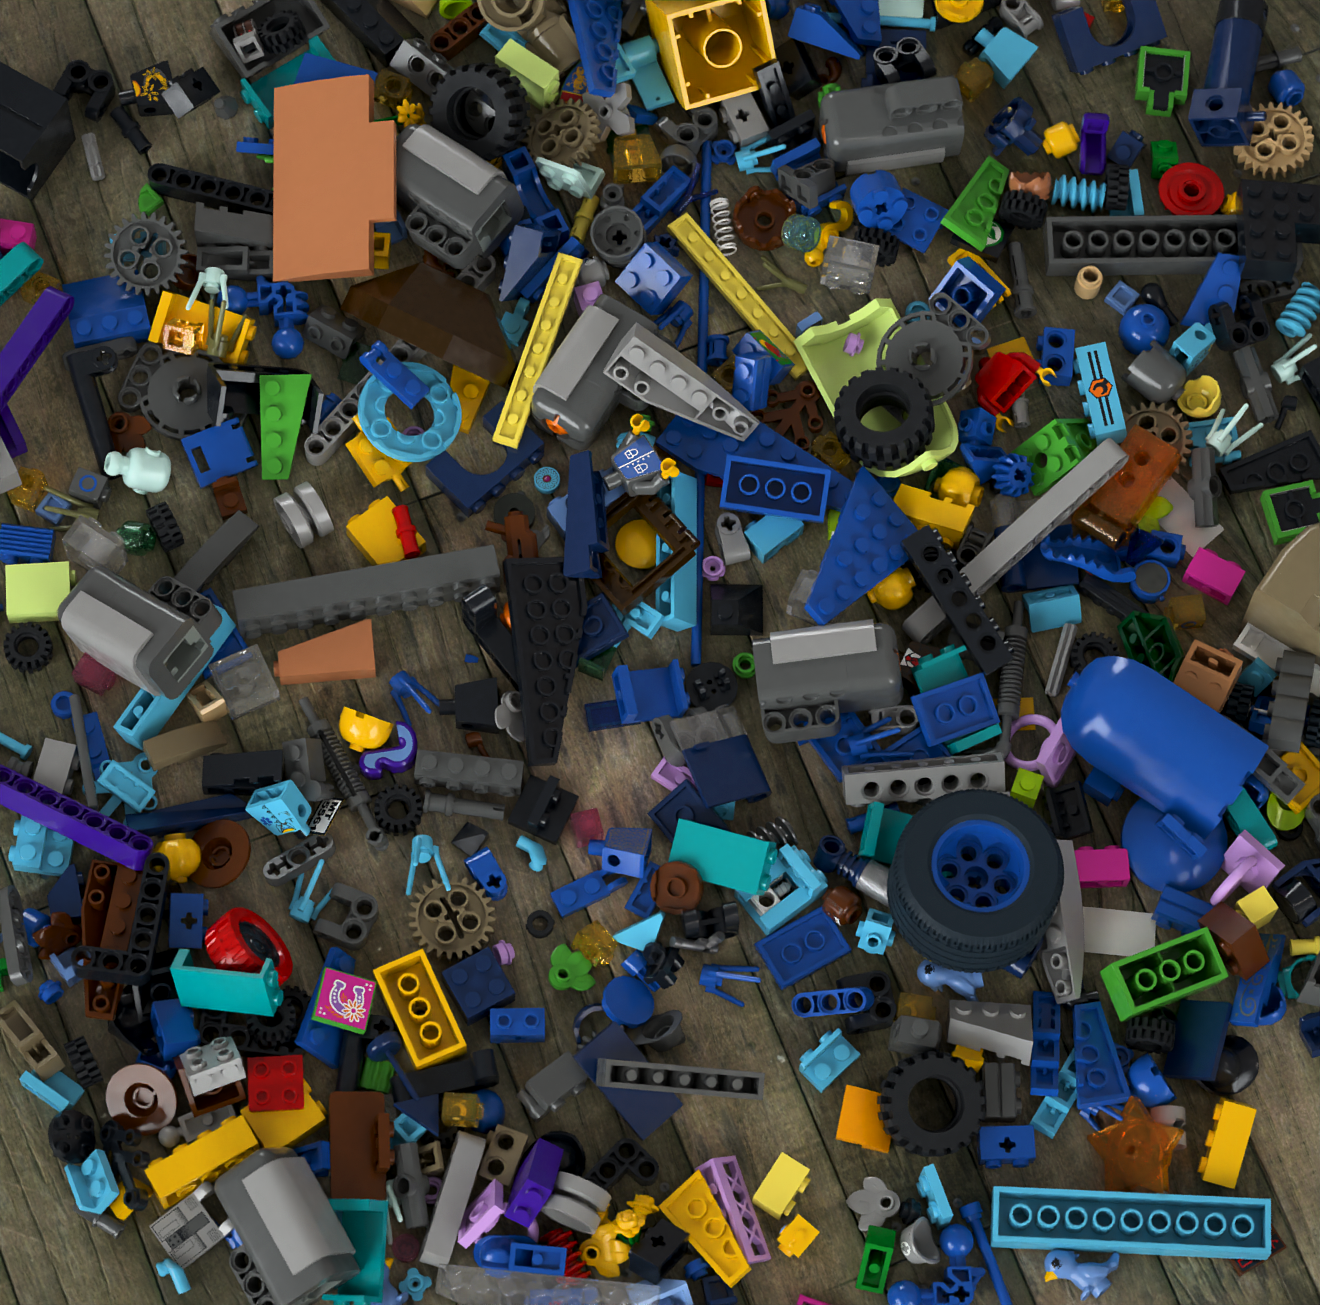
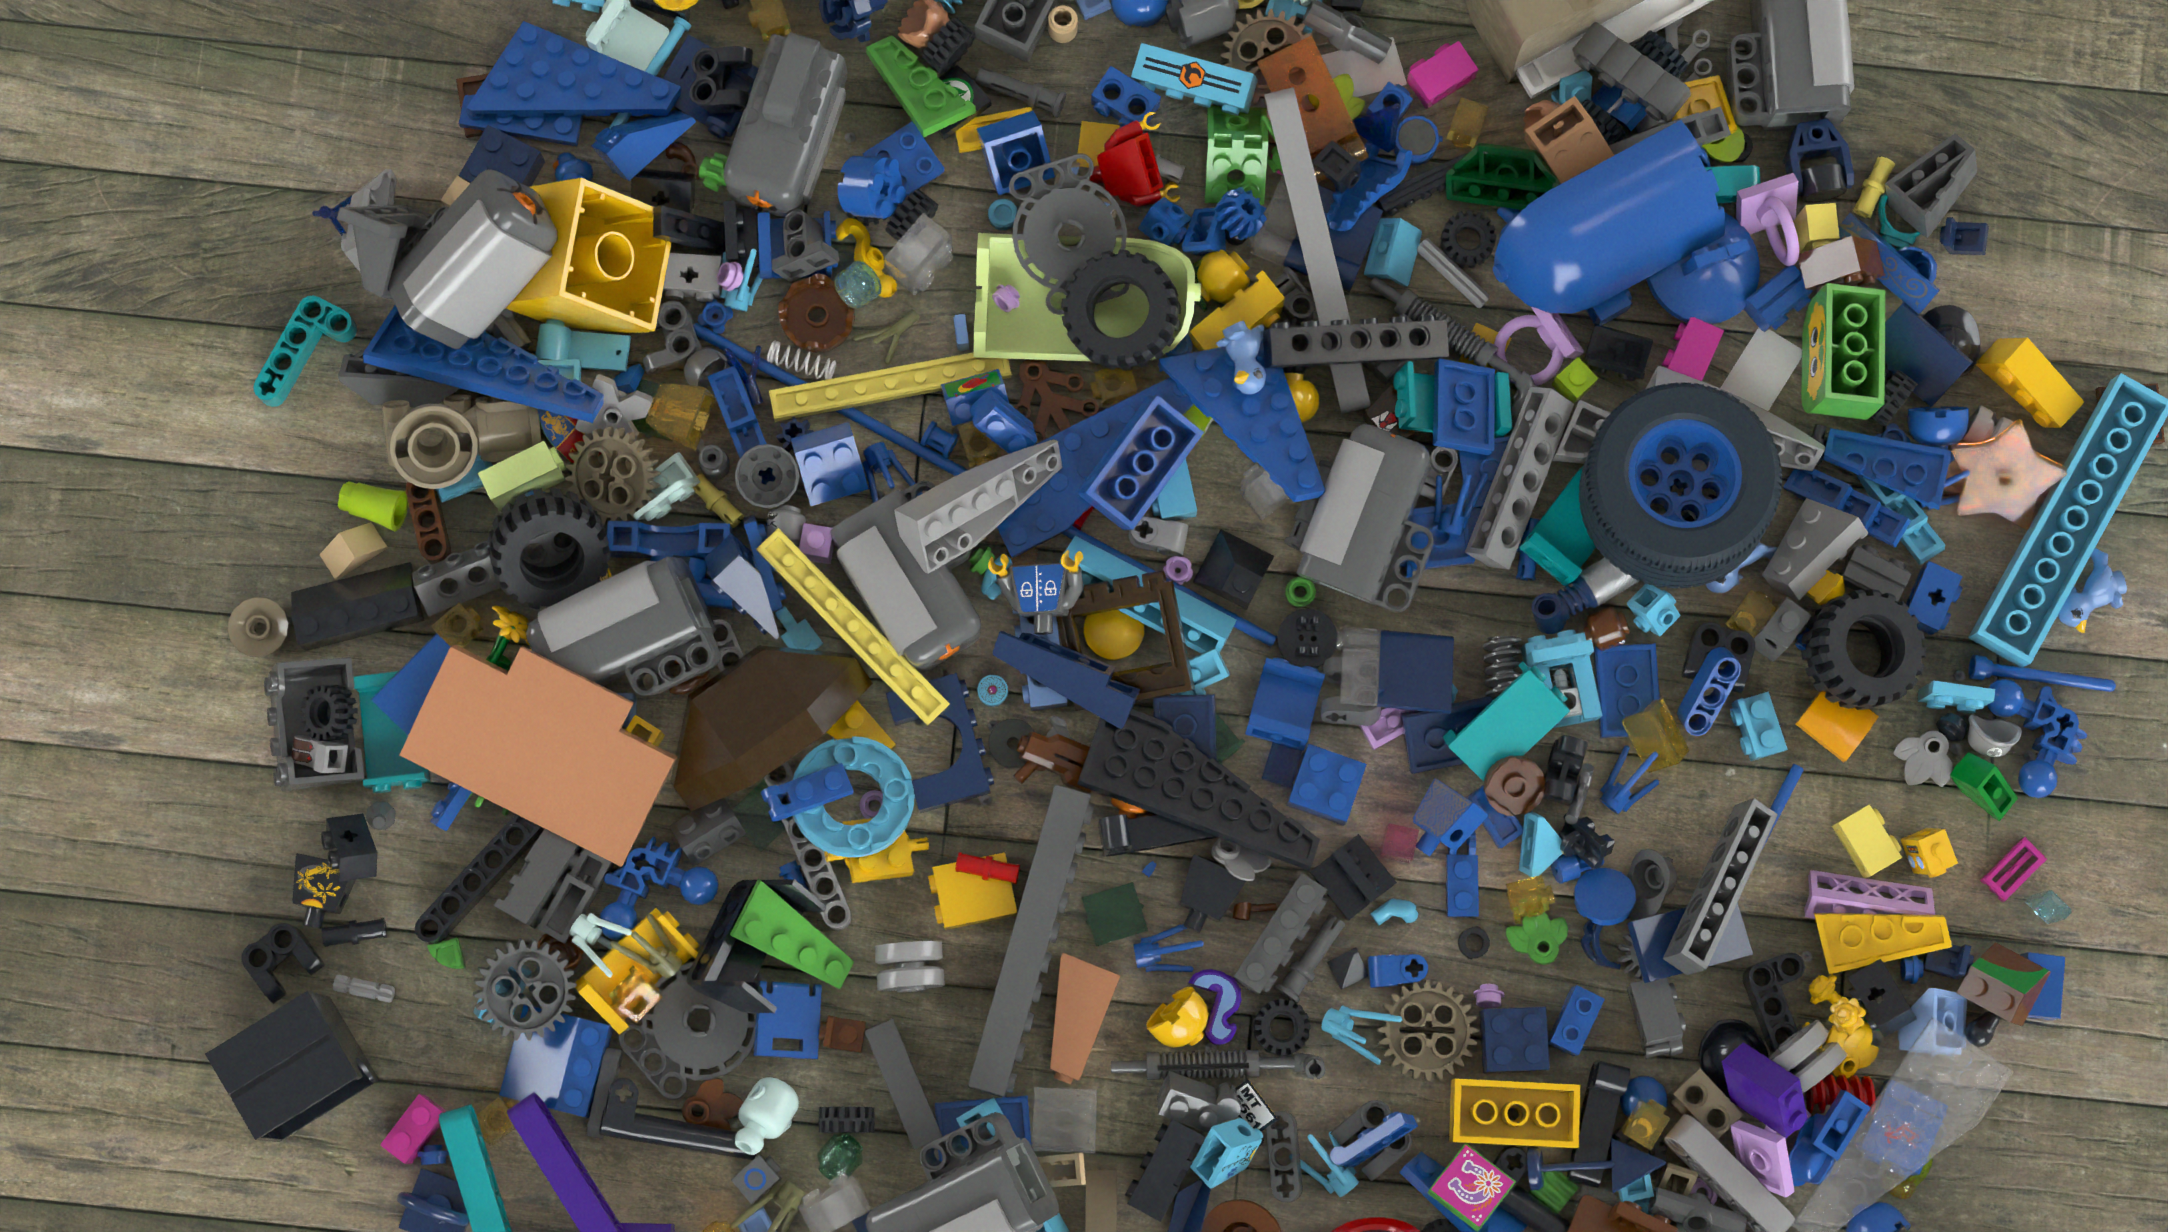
camera: 60 degrees left, 10 degrees up
none -> lavender plate [717,262,743,292]
none -> clear green piece [1082,882,1148,947]
none -> medium blue animal [1216,320,1266,395]
none -> blue brick [1286,744,1367,826]
none -> black bracket [1312,140,1361,194]
none -> plate [1330,1112,1418,1167]
none -> clear yellow panel [1622,698,1690,773]
none -> blue bar [1762,764,1804,849]

